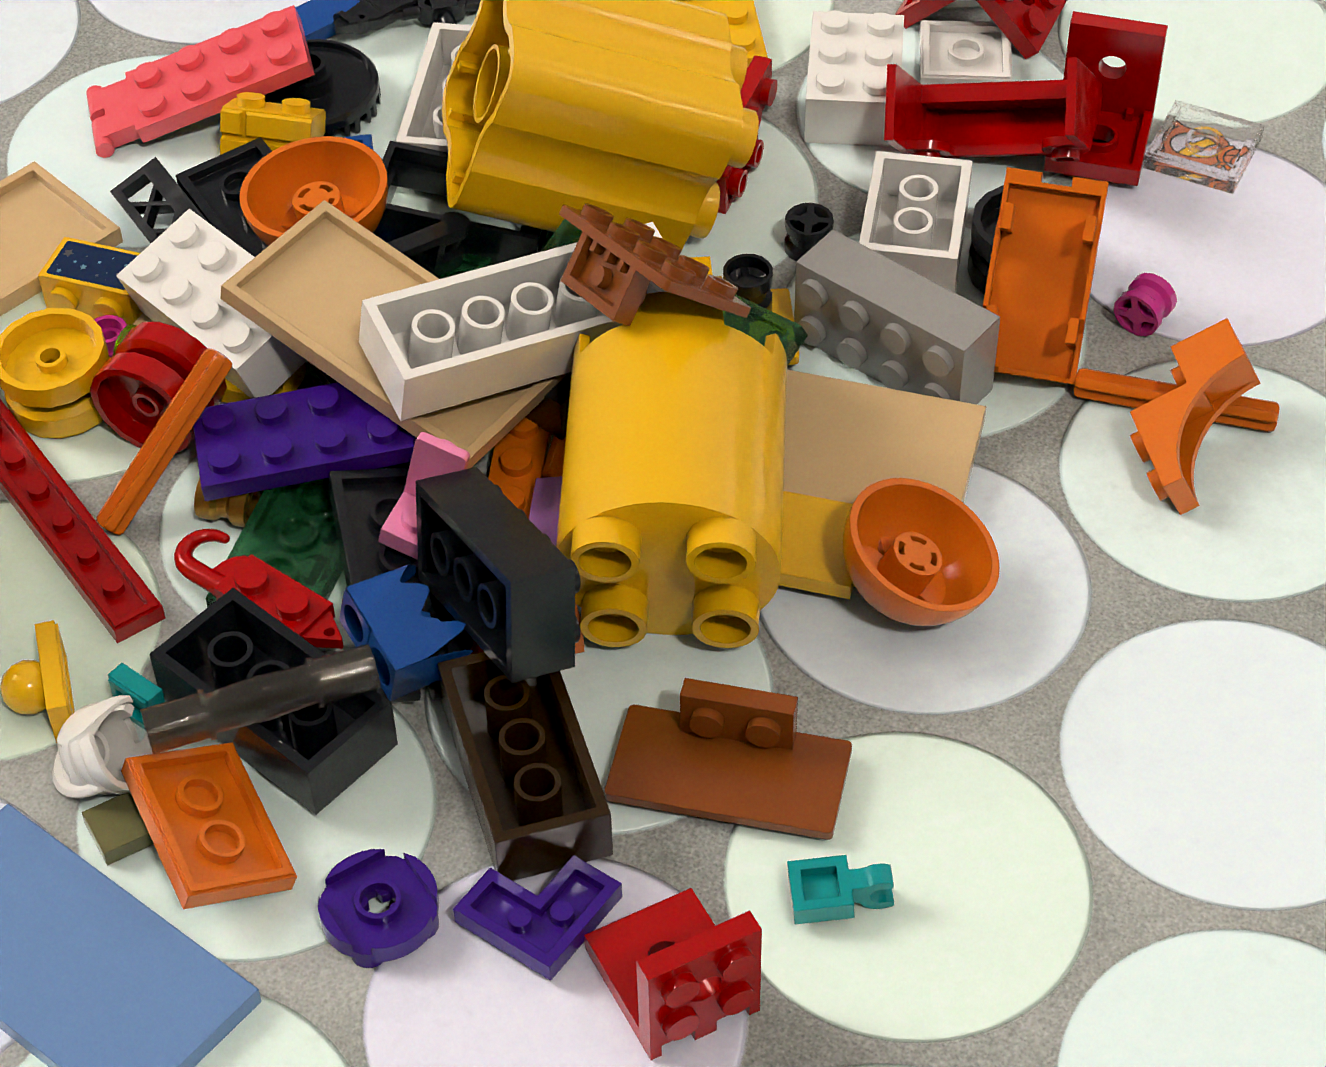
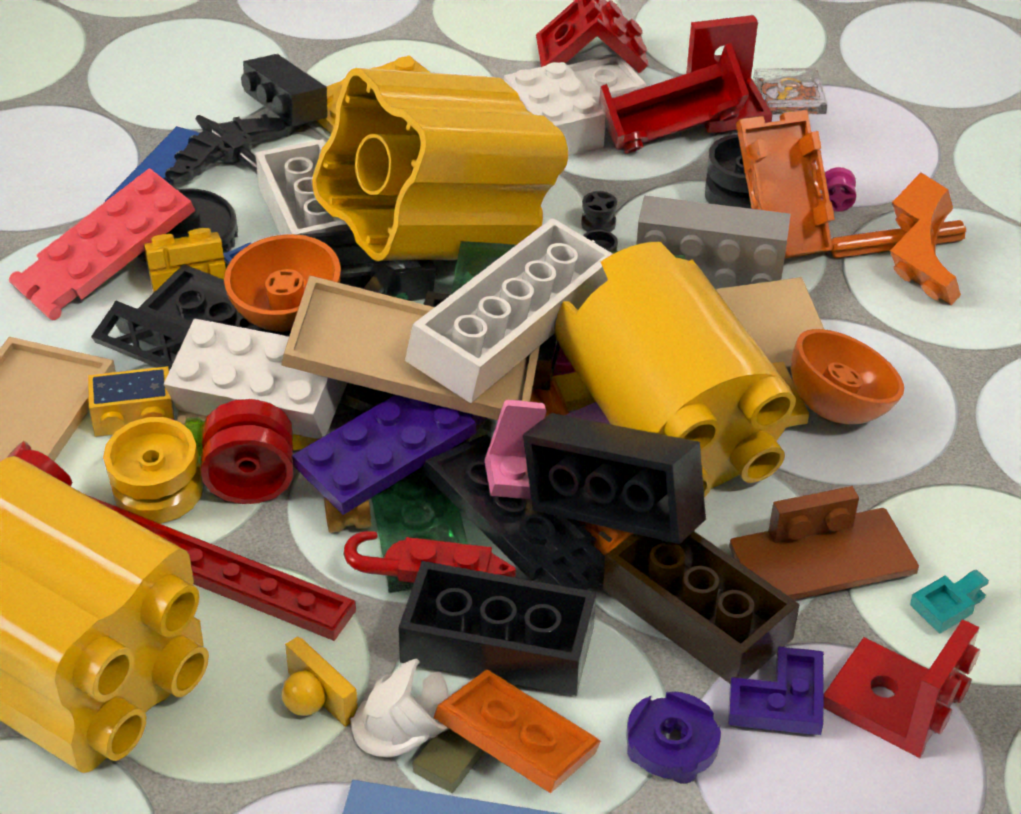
camera: 30 degrees left, 5 degrees down
orange axle [96,348,232,535] -> none
teal tile [108,663,171,730] -> none
clear smoke piece [140,644,381,755] -> none
blue piece [339,564,473,701] -> none
dark orange bracket [559,203,751,326] -> none
white brick [859,151,973,293] -> none

